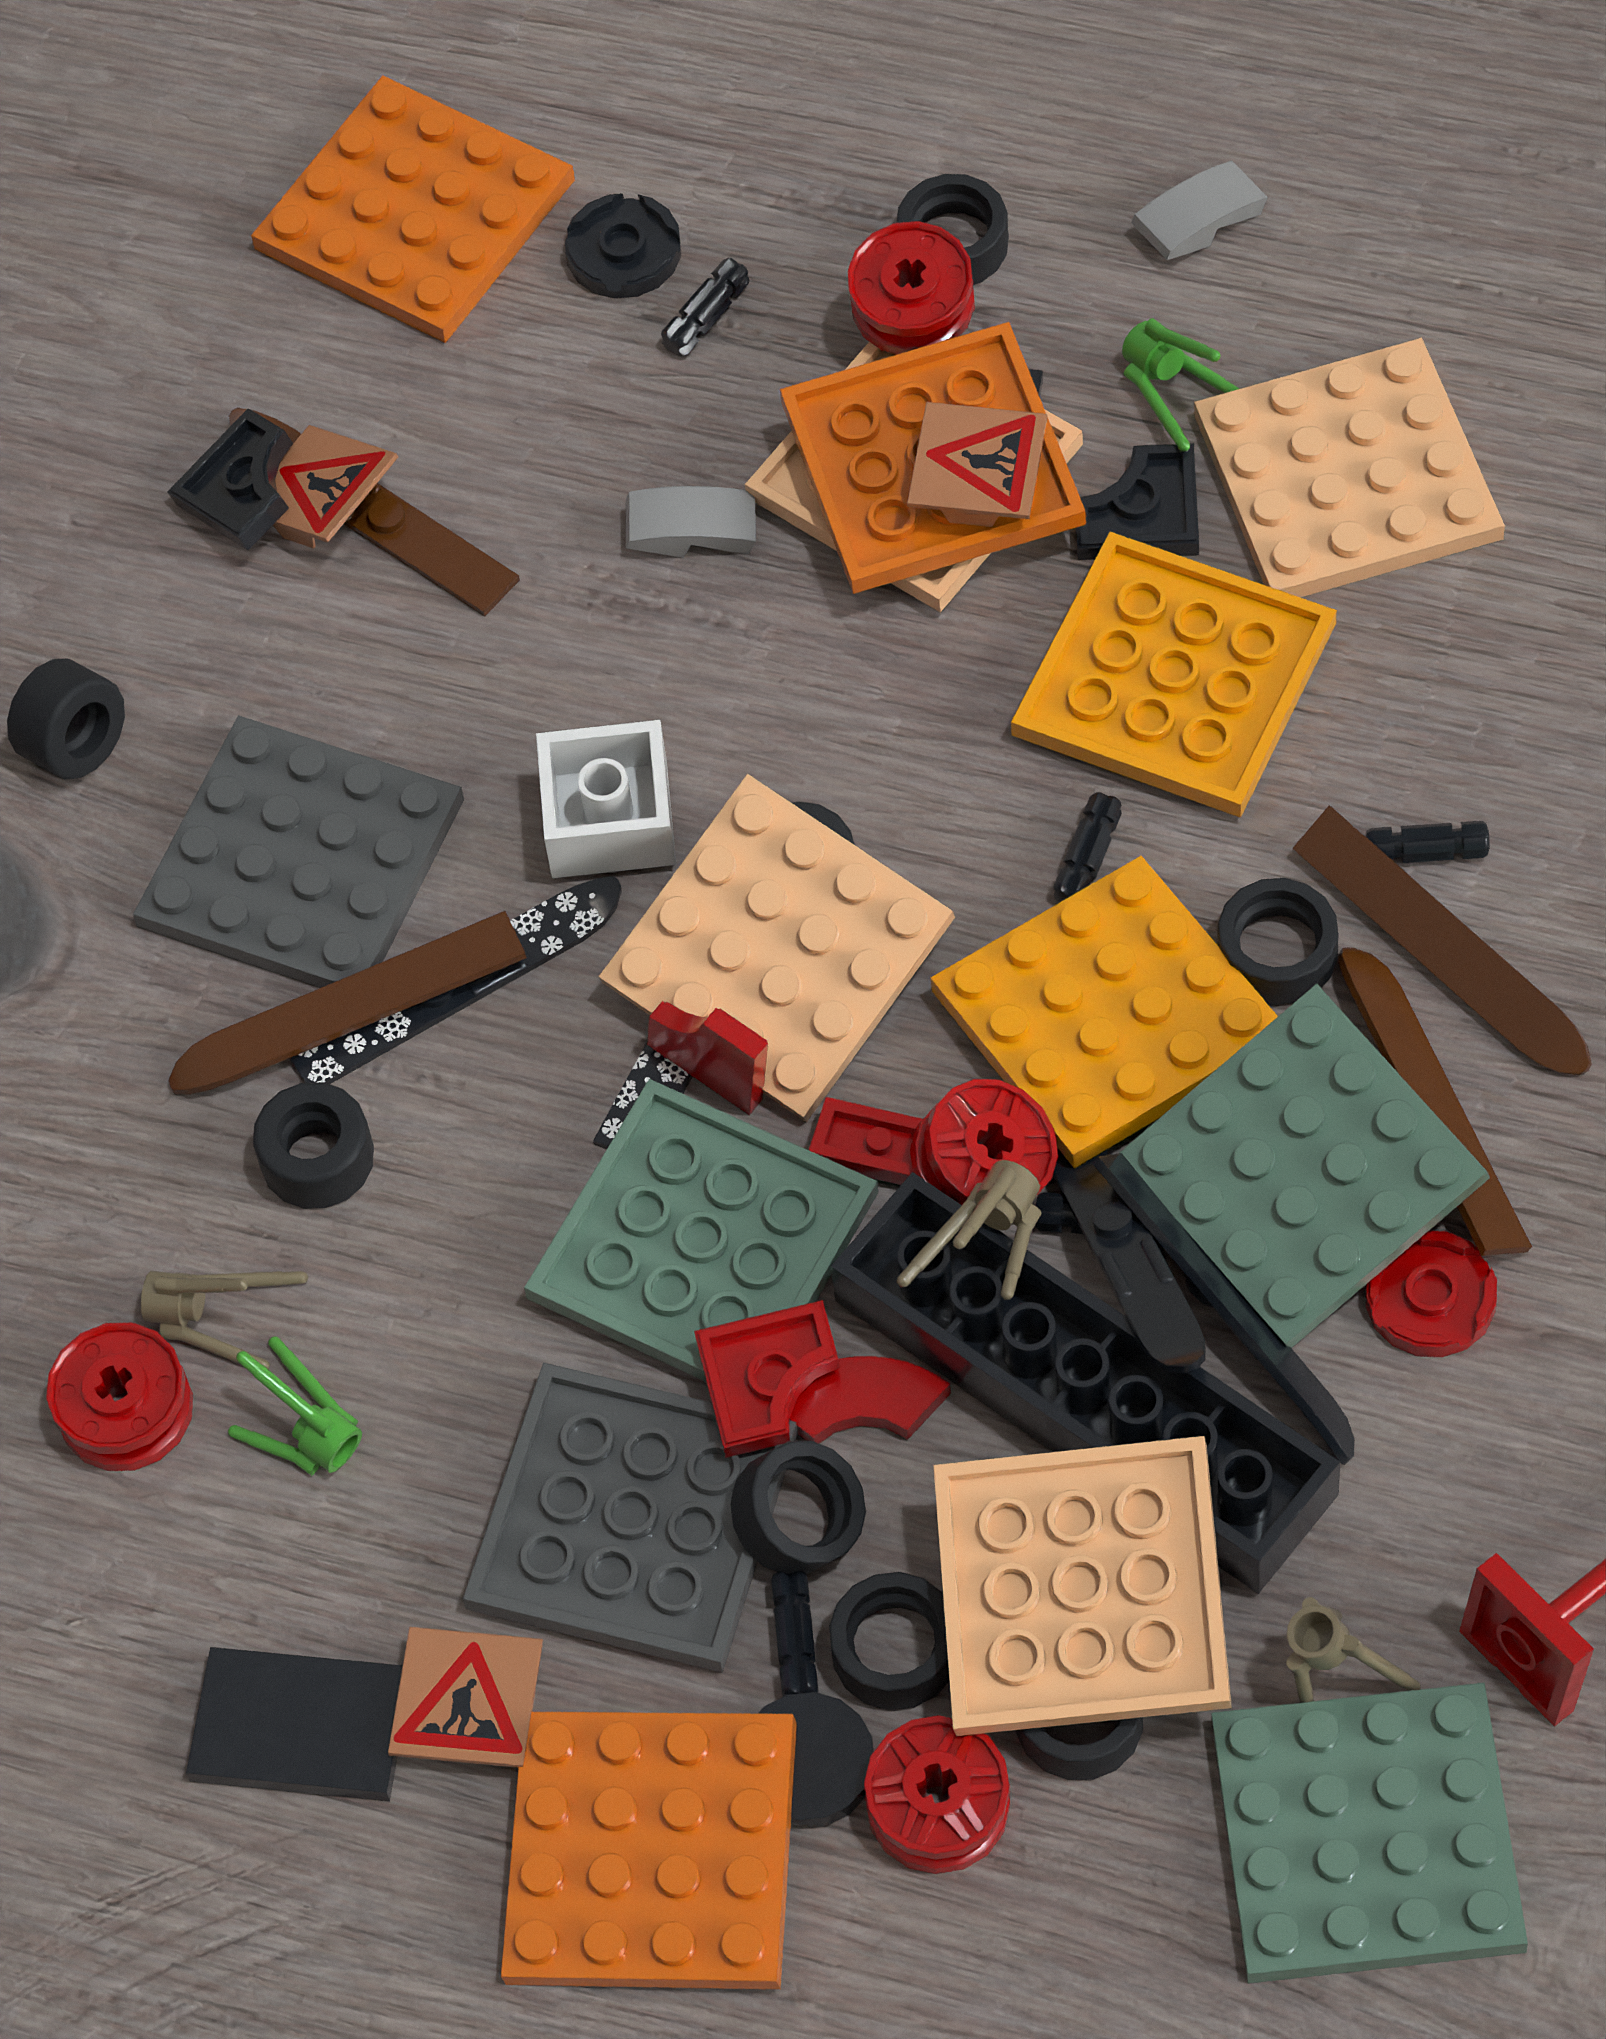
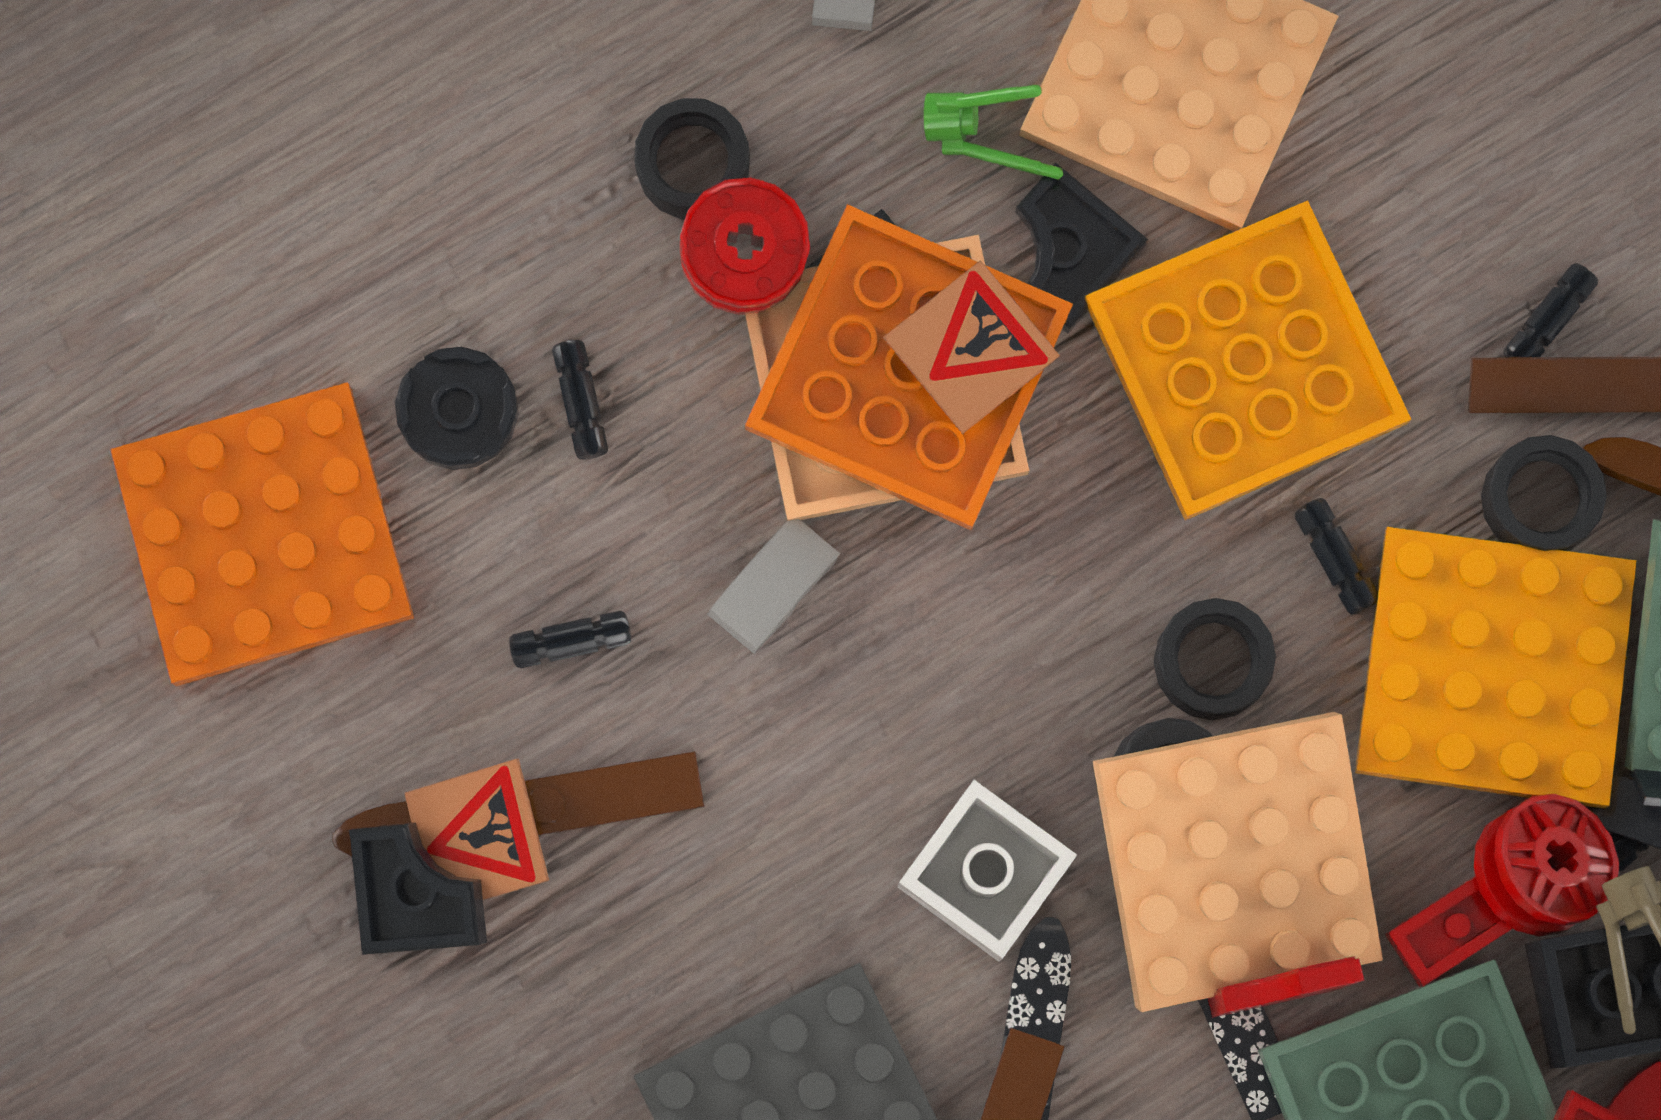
camera: 55 degrees left, 20 degrees up
none -> black axle [509,611,632,668]
none -> black tyre [1153,598,1276,720]

